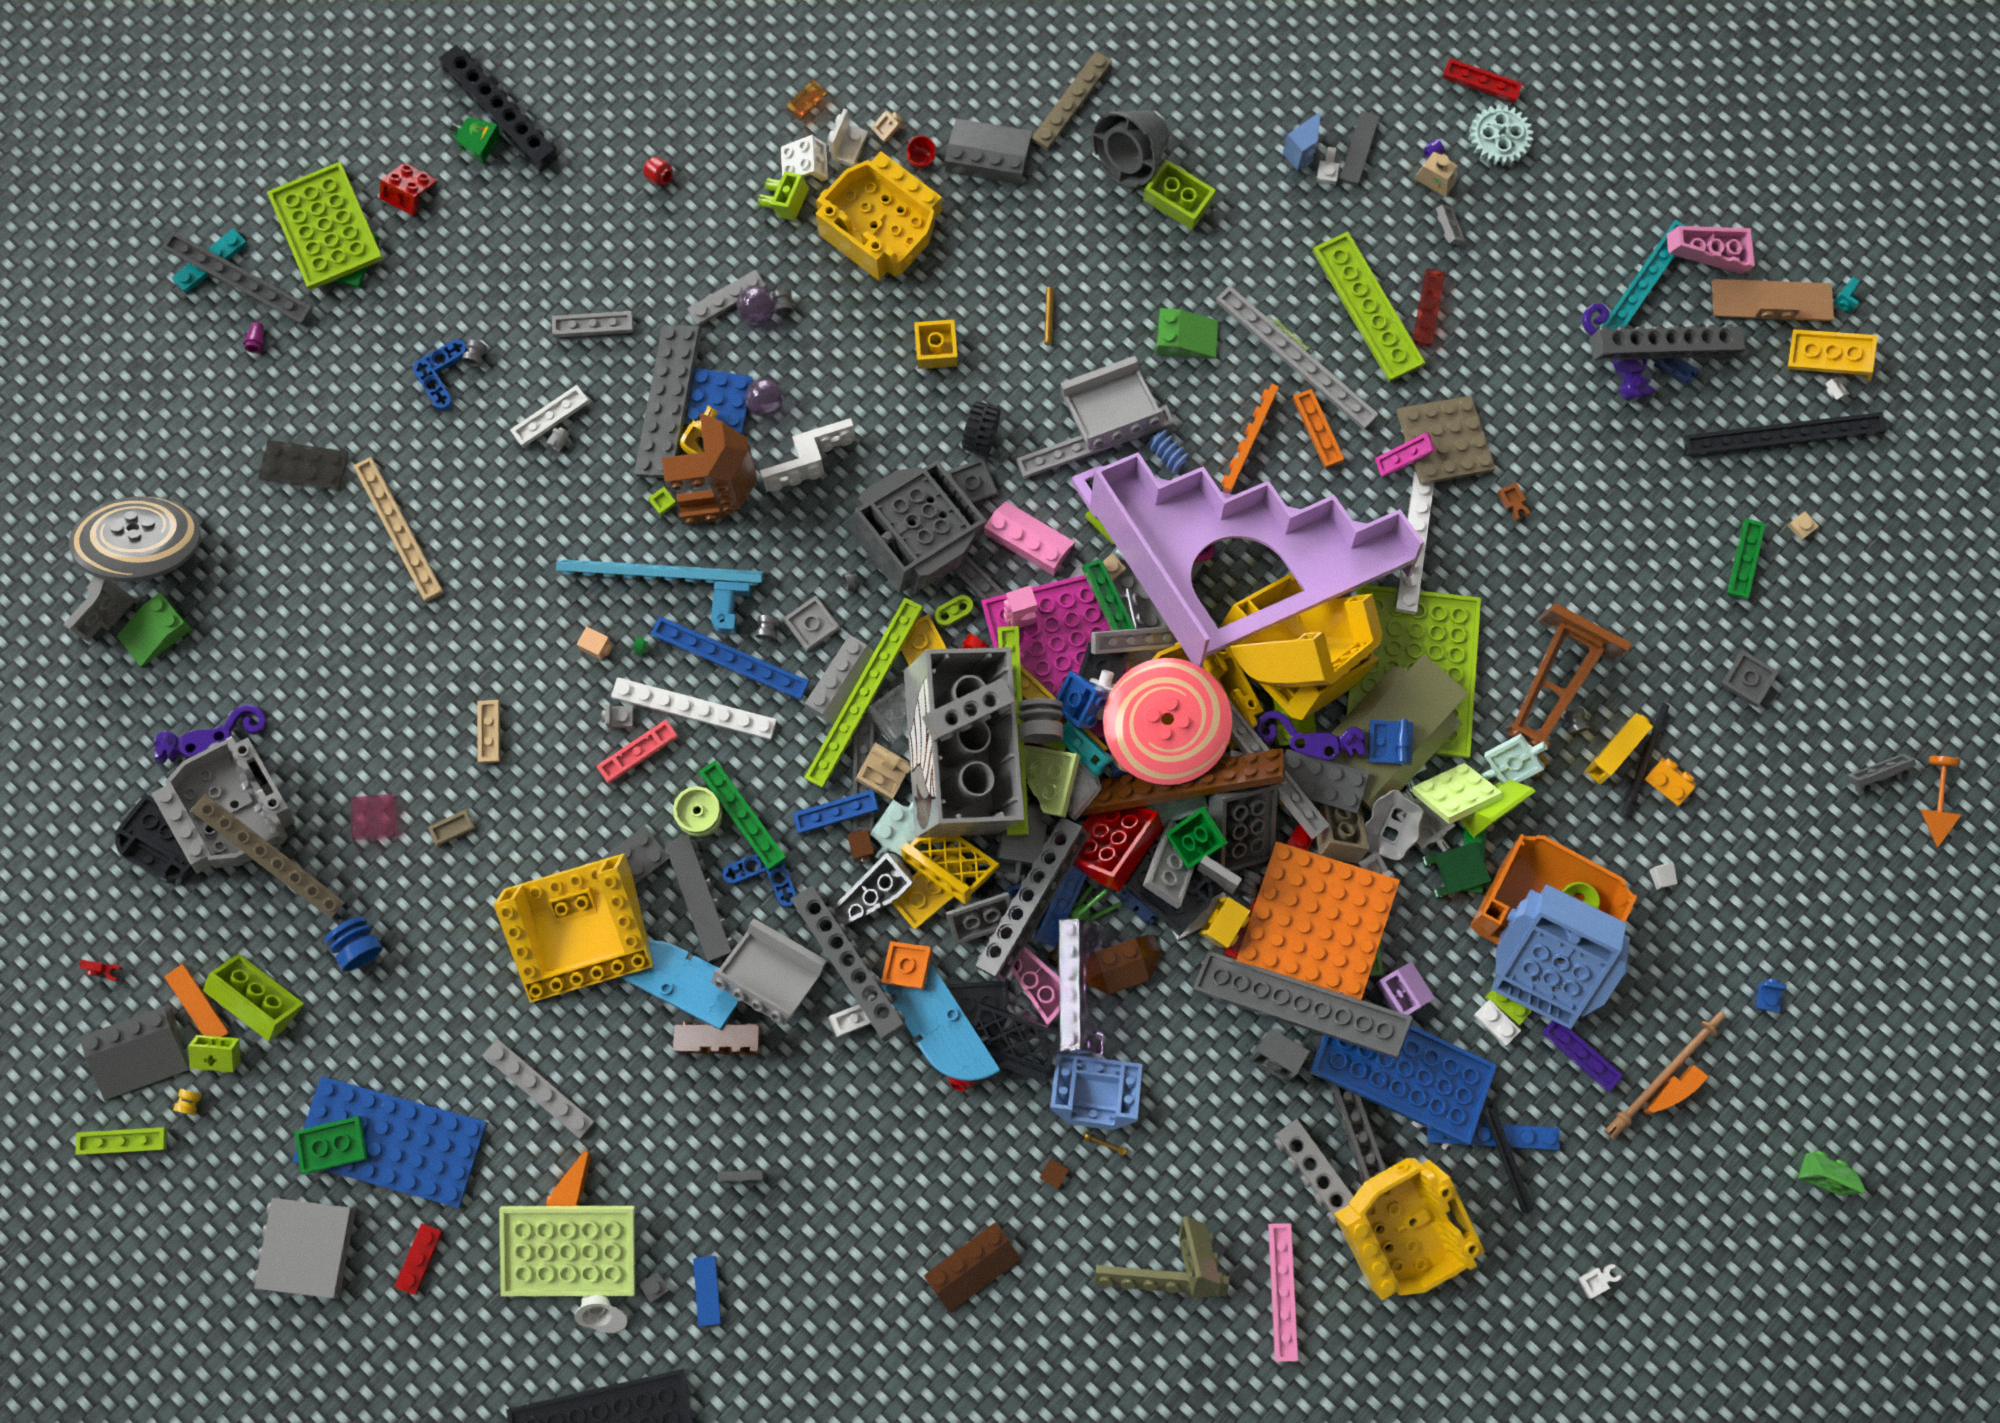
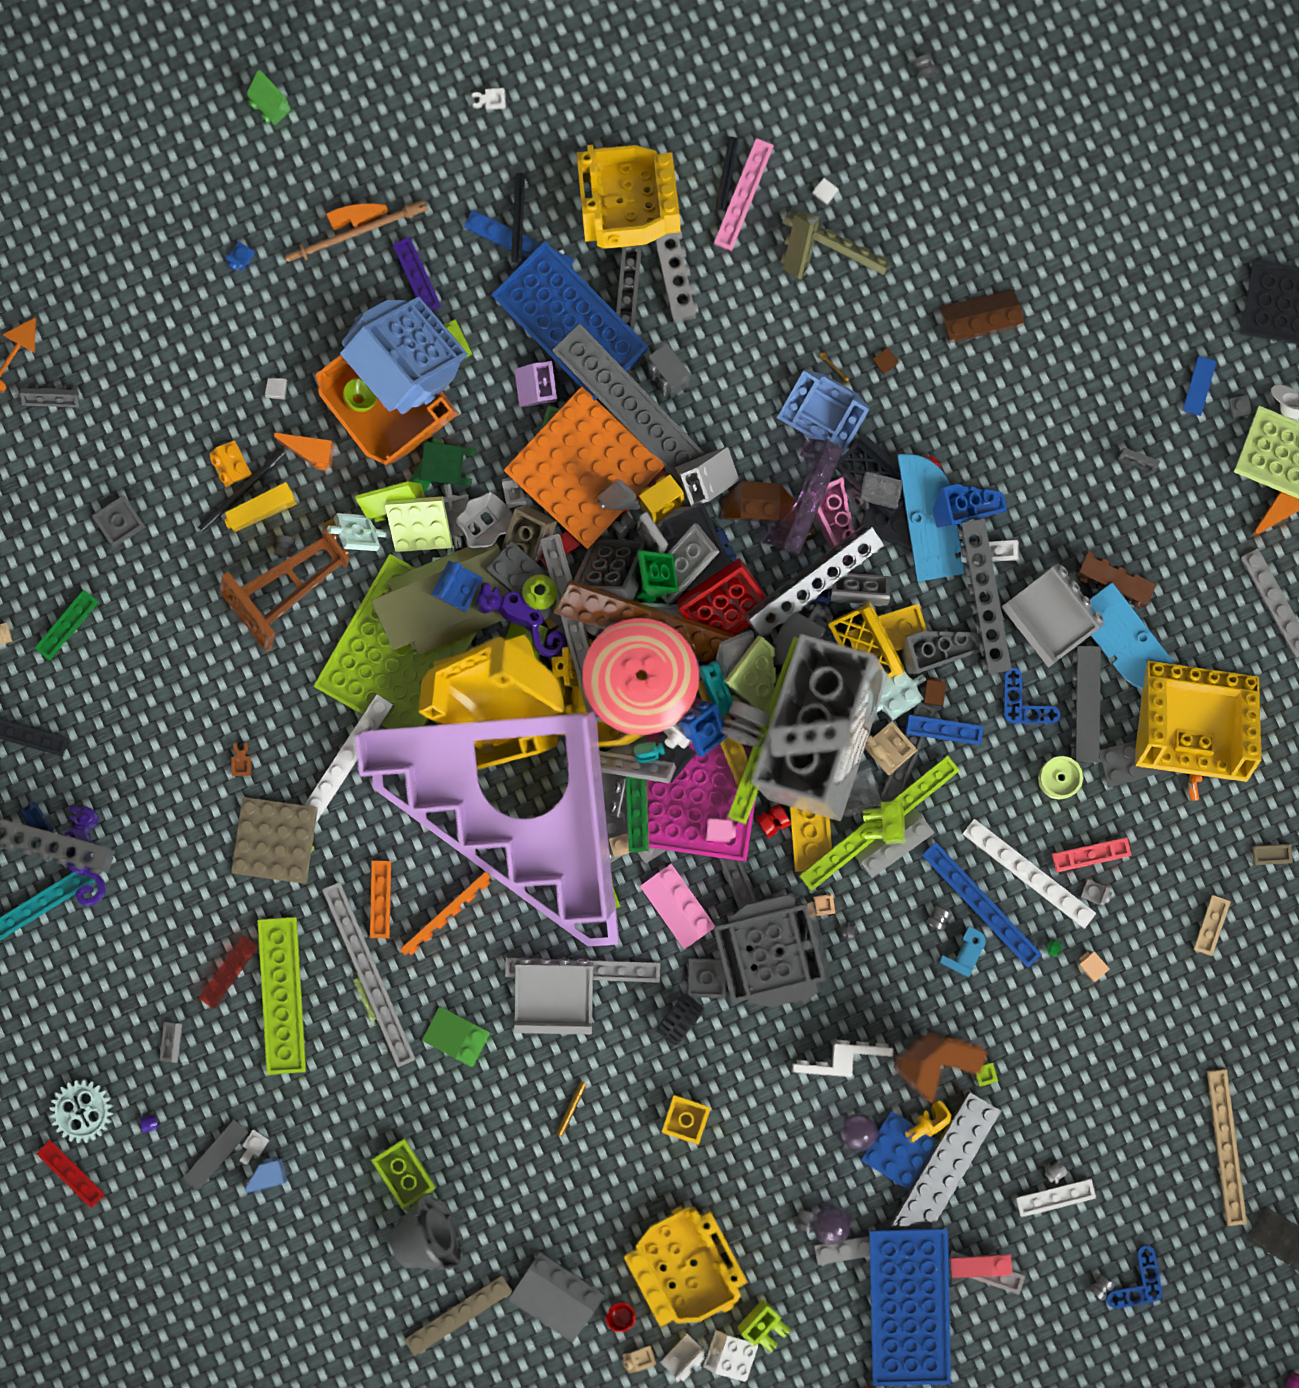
camera: 160 degrees left, 10 degrees up
medium azure plate [556,559,764,585] -> none
green plate [698,760,787,871] -> none
light grey tile [783,596,840,652] -> none
orange plate [881,941,933,990] -> none
lime plate [935,595,973,627] -> none
blue plate [1034,865,1087,947] -> none
bright green plant [1070,884,1122,926] -> none
medium blue piece [1147,429,1190,475] -> none
dark pink tile [1375,432,1436,477] -> none
tan torso [1414,152,1458,197] -> none
white plate [1473,1000,1521,1046] -> none
none -> orange slope [274,433,335,471]
none -> lime piece [522,575,557,610]
none -> dark grey wedge [595,479,641,510]
none -> teal arm [634,742,665,763]
none -> light grey slope [675,446,739,508]
none -> black axle [715,136,739,211]
none -> white tile [812,178,839,205]
none -> light nougat tile [813,894,835,916]
none -> clear plate [859,472,903,509]
none -> lime brick [863,801,906,844]
none -> blue plate [869,1228,951,1386]
none -> blue wedge [933,484,1007,528]
none -> coral slope [950,1253,1012,1278]
none -> orange arm [1188,774,1202,801]

